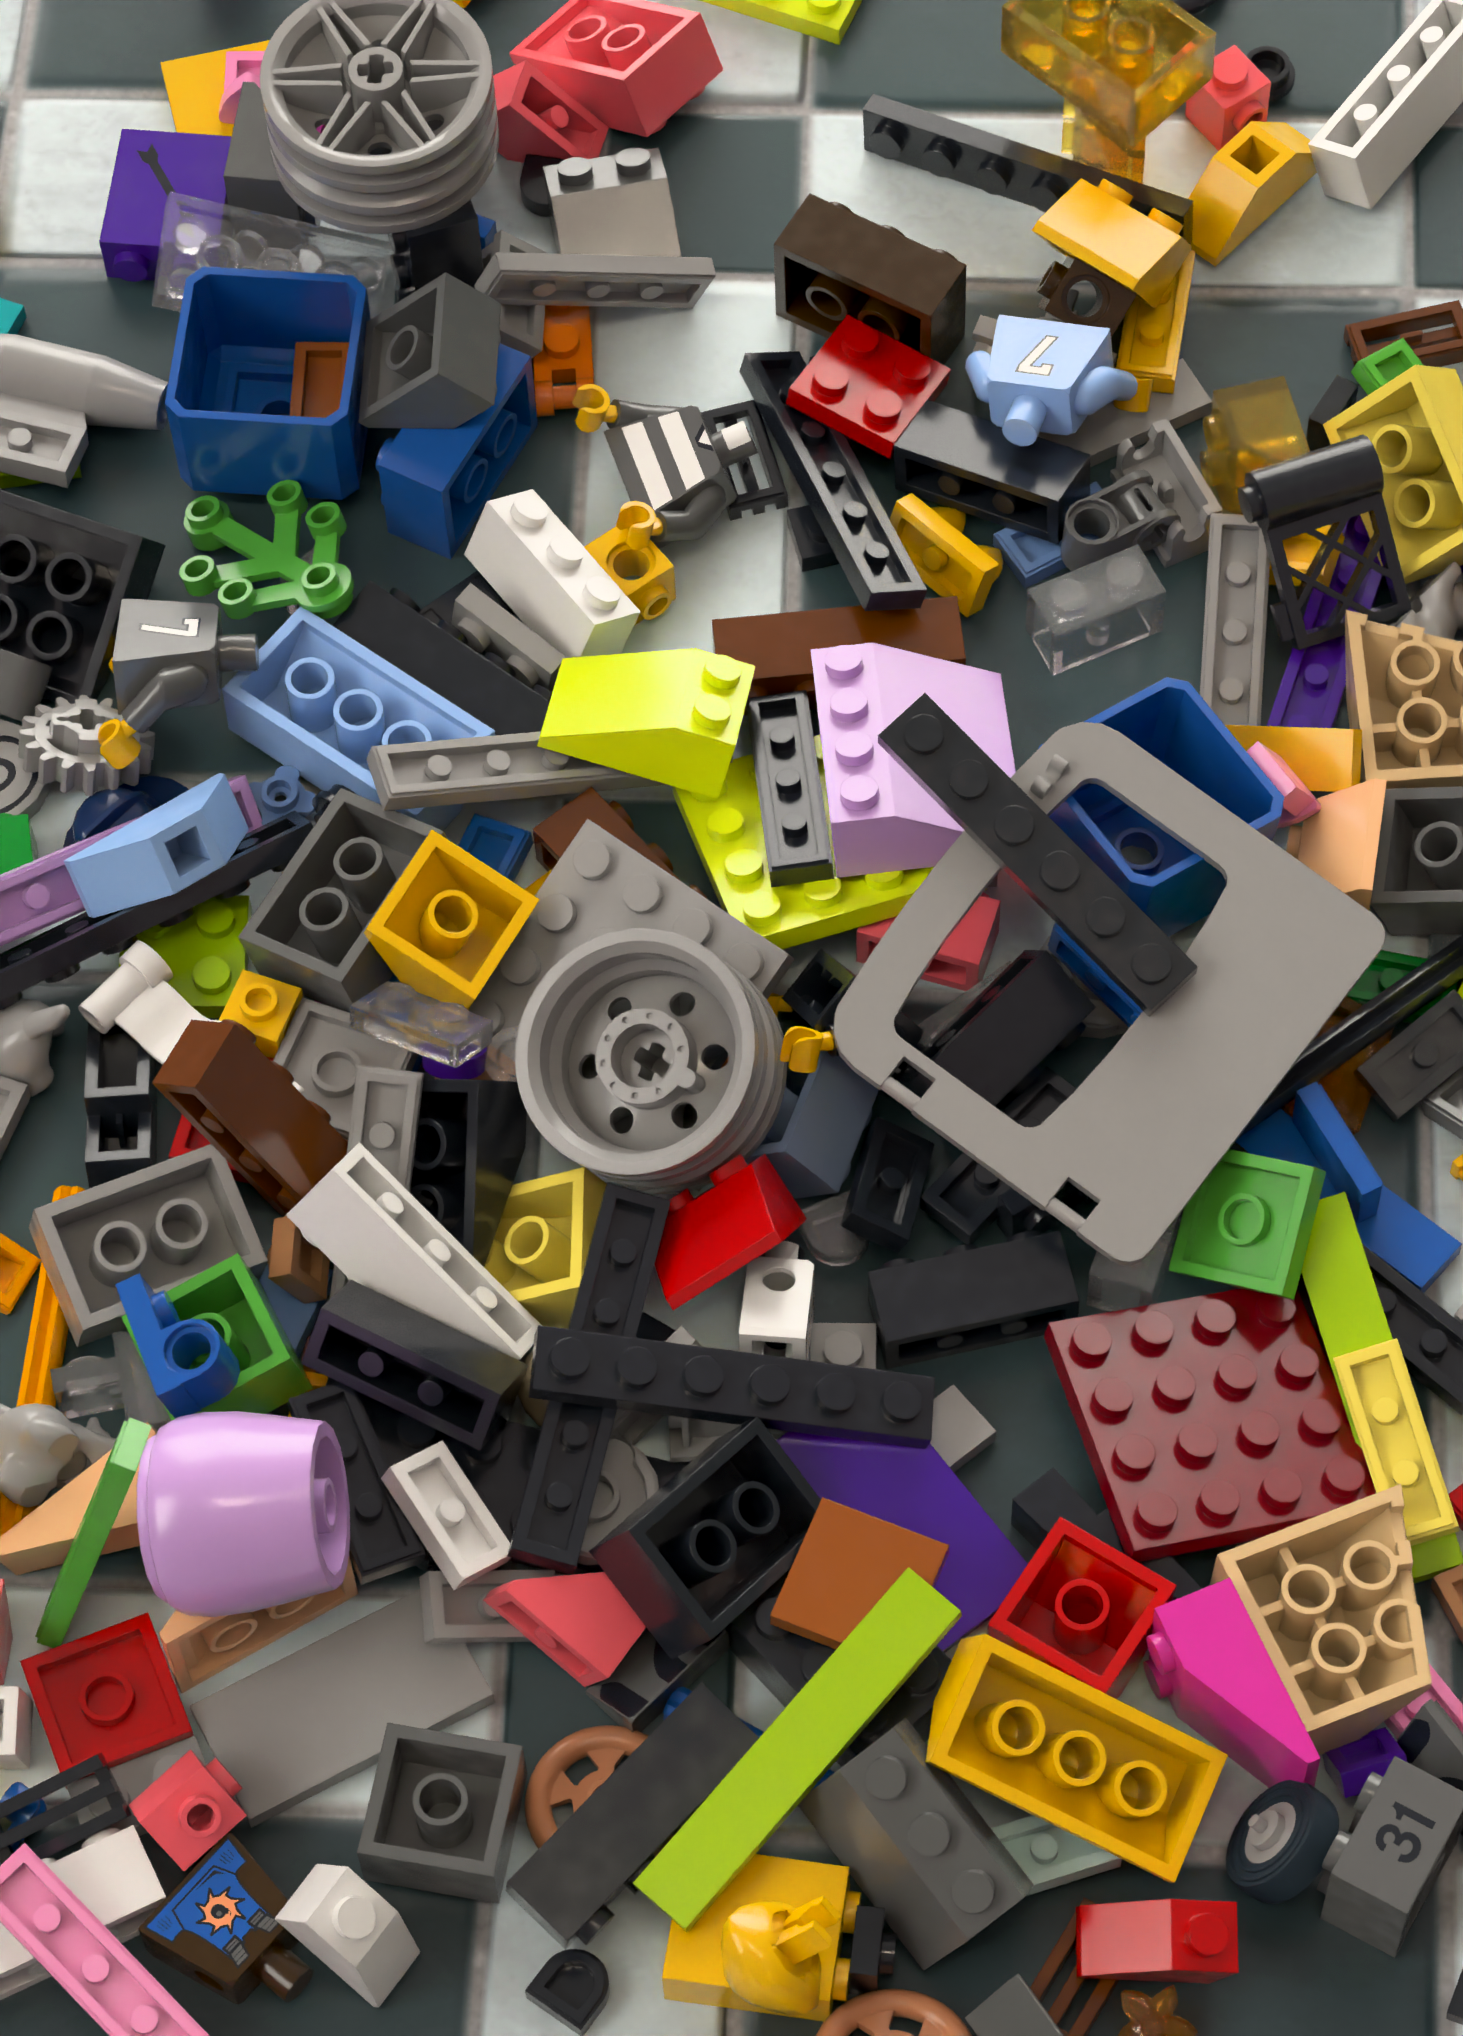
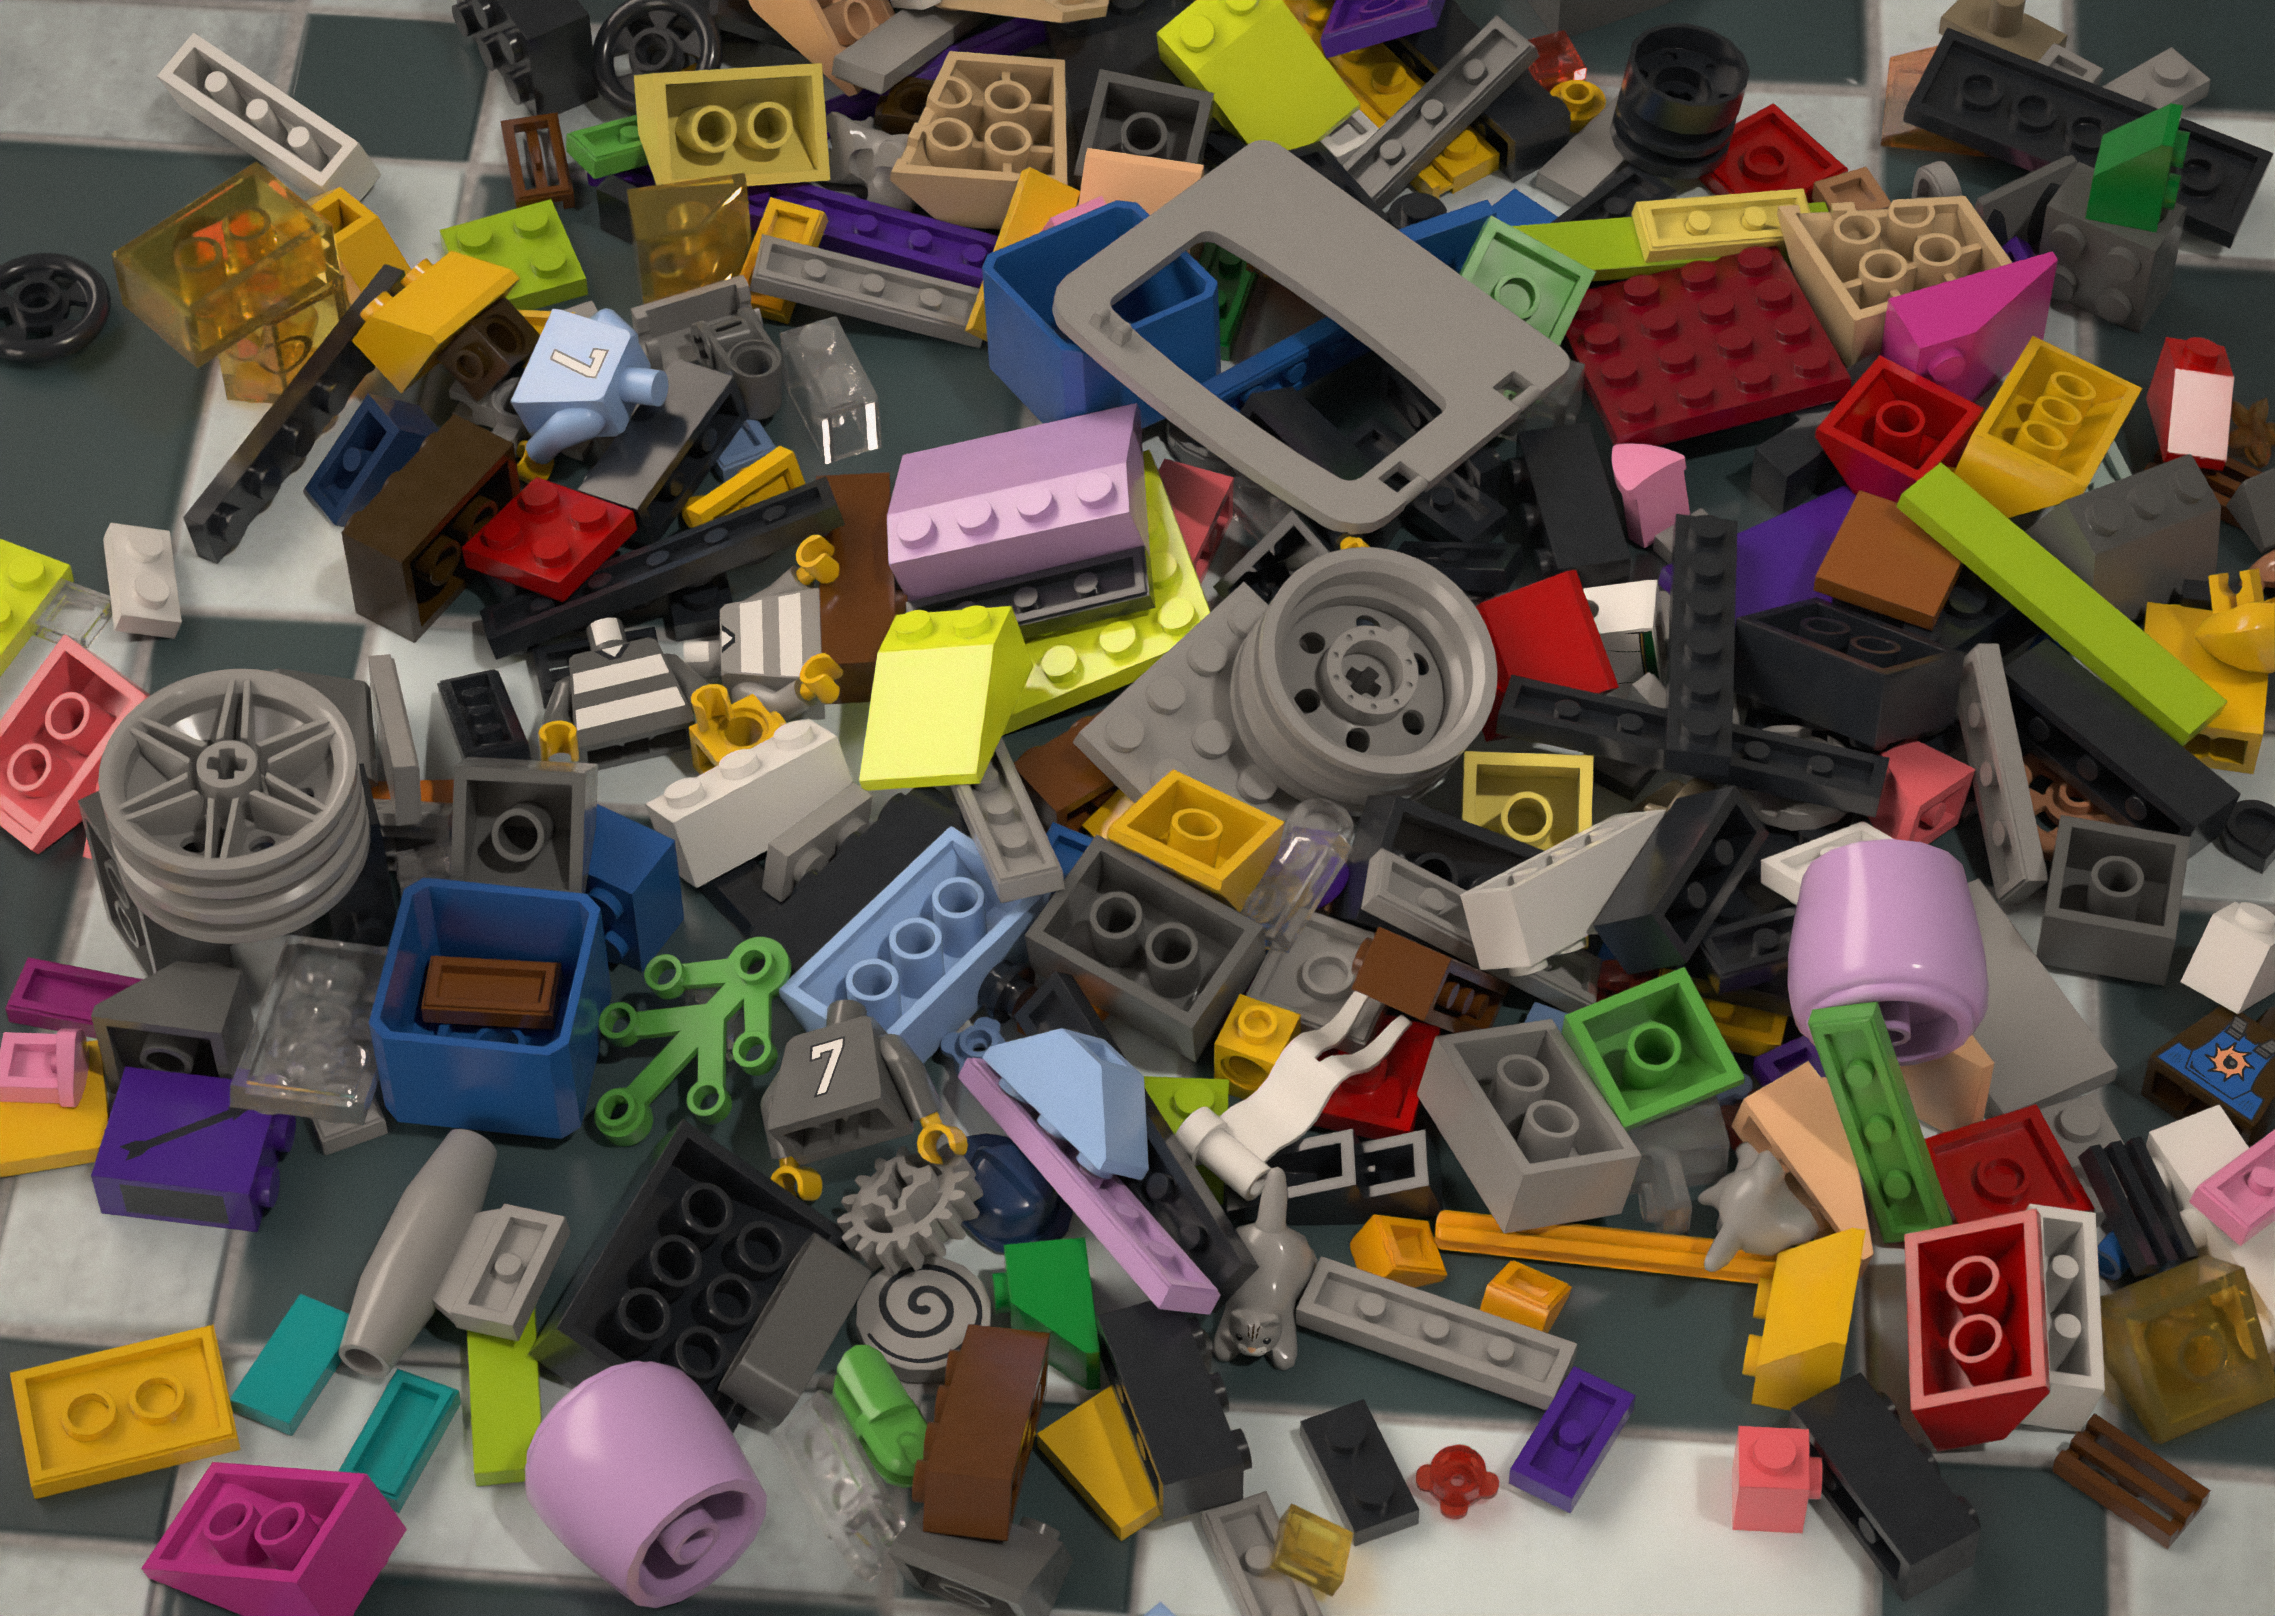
camera: 90 degrees left, 10 degrees down
blue plate [115,1273,240,1419] -> none
coral brick [128,1749,247,1871] -> none
medium nougat plate [267,1216,330,1304] -> none
black plate [878,693,1198,1017] -> none
black wheel [1226,1780,1339,1904] -> none
black piece [1238,434,1412,650] -> none
none -> clear tile [27,578,113,649]
none -> white plate [103,523,182,639]
none -> dark blue slope [305,393,439,527]
none -> black tile [437,669,532,761]
none -> lime plate [439,199,588,310]
none -> torso [683,535,843,722]
none -> light orange slope [1350,1214,1448,1288]
none -> black plate [1389,193,1447,230]
none -> bright pink tile [1612,443,1690,548]
none -> light grey tile [1957,644,2048,905]
none -> green slope [2085,103,2190,233]

